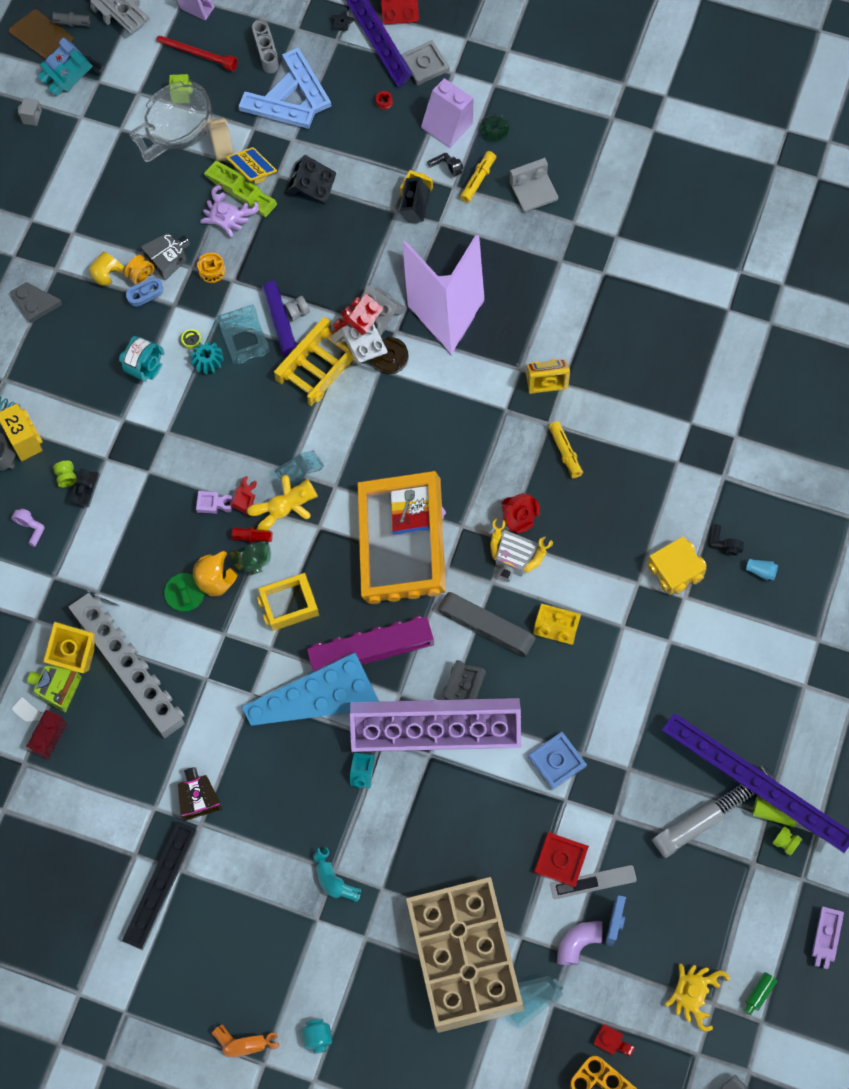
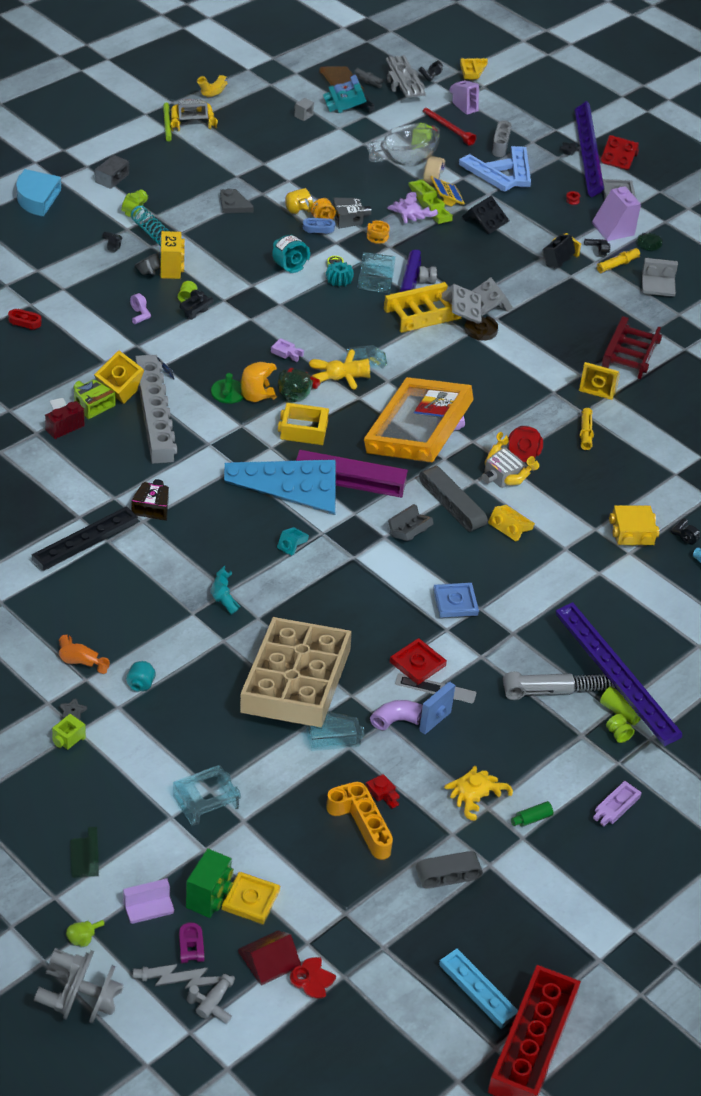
camera: 20 degrees right, 25 degrees down
red plate [230,476,257,514] -> none
bracket [331,293,383,335] -> none
lavender brick [350,698,521,752] -> none
lavender windscreen [402,235,484,356] -> none
none -> dark red fence [602,316,662,379]

